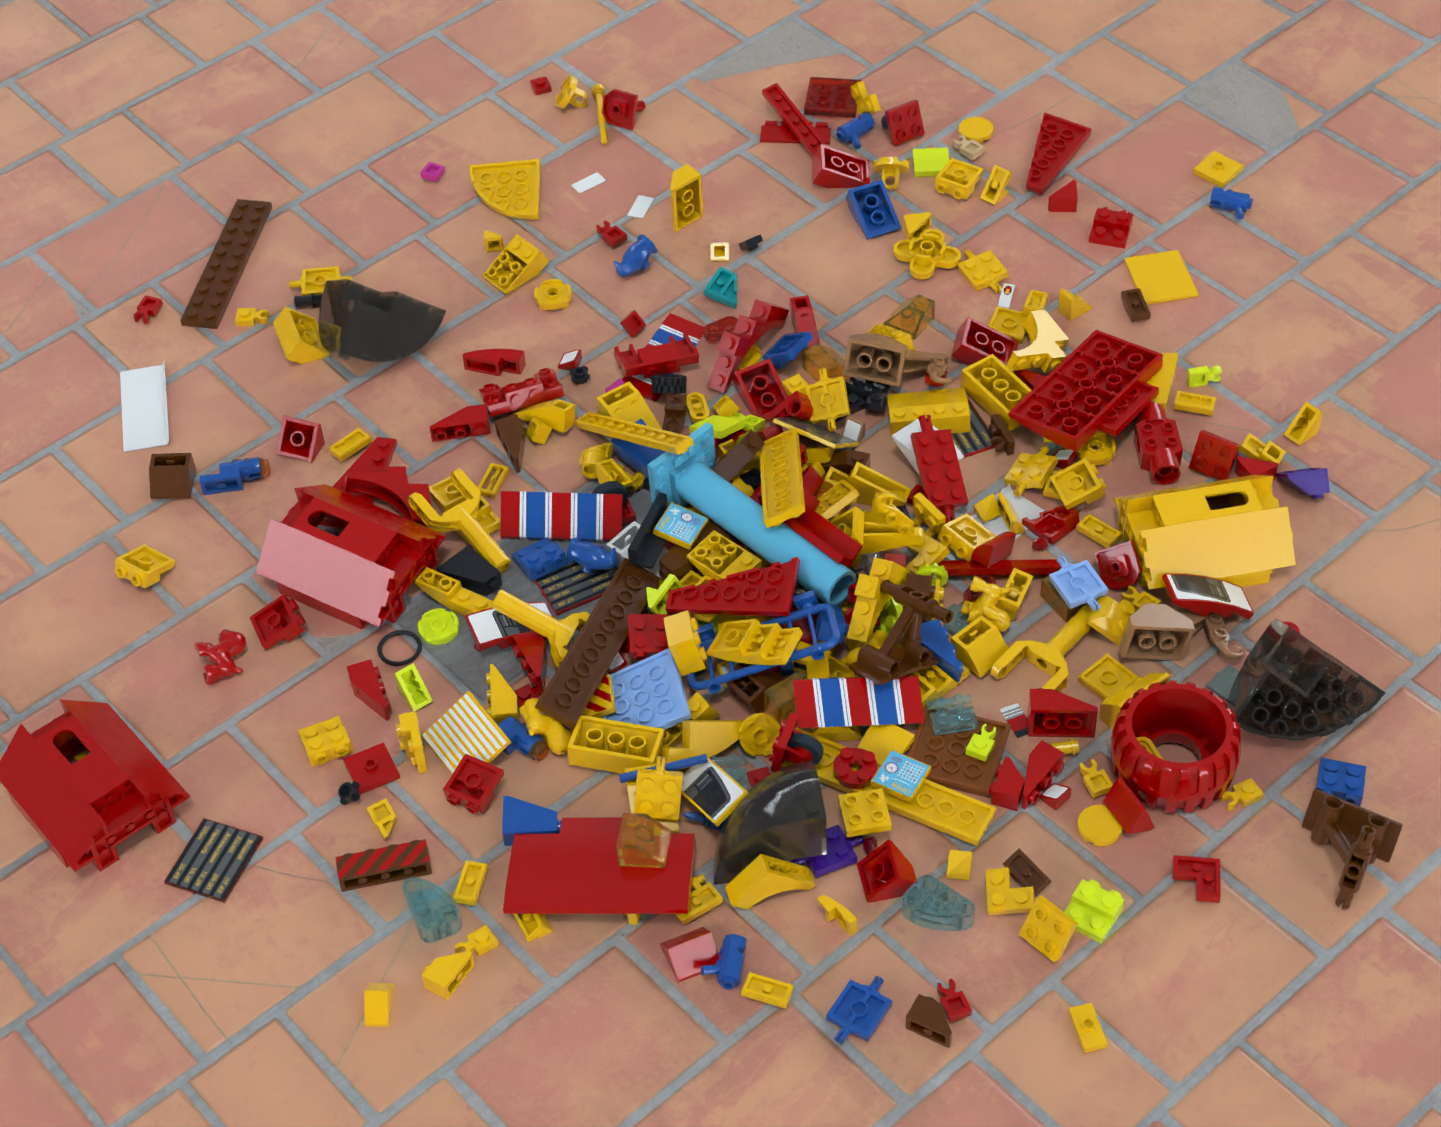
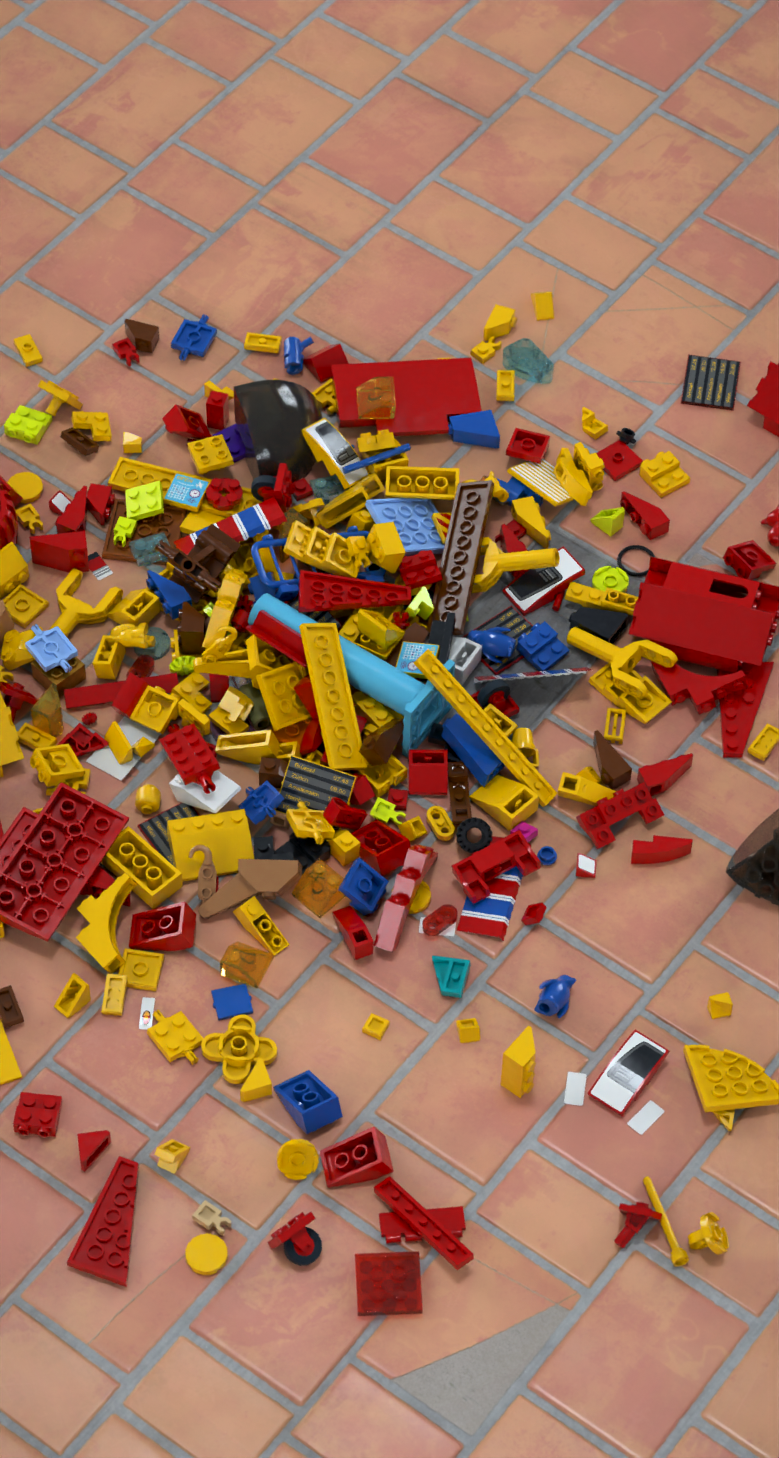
camera: 165 degrees right, 5 degrees up
reddish brown brick [335,839,432,892] -> none
yellow slope [482,234,550,295] -> none
red plate [530,77,552,96] -> none
yellow plate [534,279,572,311] -> none
black plate [569,366,590,384] -> none
red plate [596,220,627,248] -> none
neon yellow tile [689,415,745,439] -> none
black plate [739,234,763,251] -> none
blue piece [836,112,875,149] -> none
yellow plate [850,81,881,116] -> none
clear light blue beam [902,875,975,931] -> none
neon yellow tile [912,148,949,177] -> none
yellow plate [934,158,984,200] -> none
reddish brown plate [989,414,1015,456] -> none
yellow plate [1004,446,1058,497] -> none
none -> clear yellow slope [31,683,64,737]
none -> neon yellow plate [125,481,164,520]
none -> yellow head [135,784,161,814]
none -> red brick [206,390,229,430]
none -> blue piece [211,983,253,1020]
none -> blue plate [238,780,285,825]
none -> yellow plate [346,536,370,568]
none -> yellow slope [358,609,405,650]
none -> yellow tile [362,1013,390,1040]
none -> red plate [392,612,410,630]
none -> blue plate [537,846,557,865]
none -> yellow slope [553,447,592,506]
none -> slope [587,1030,670,1117]

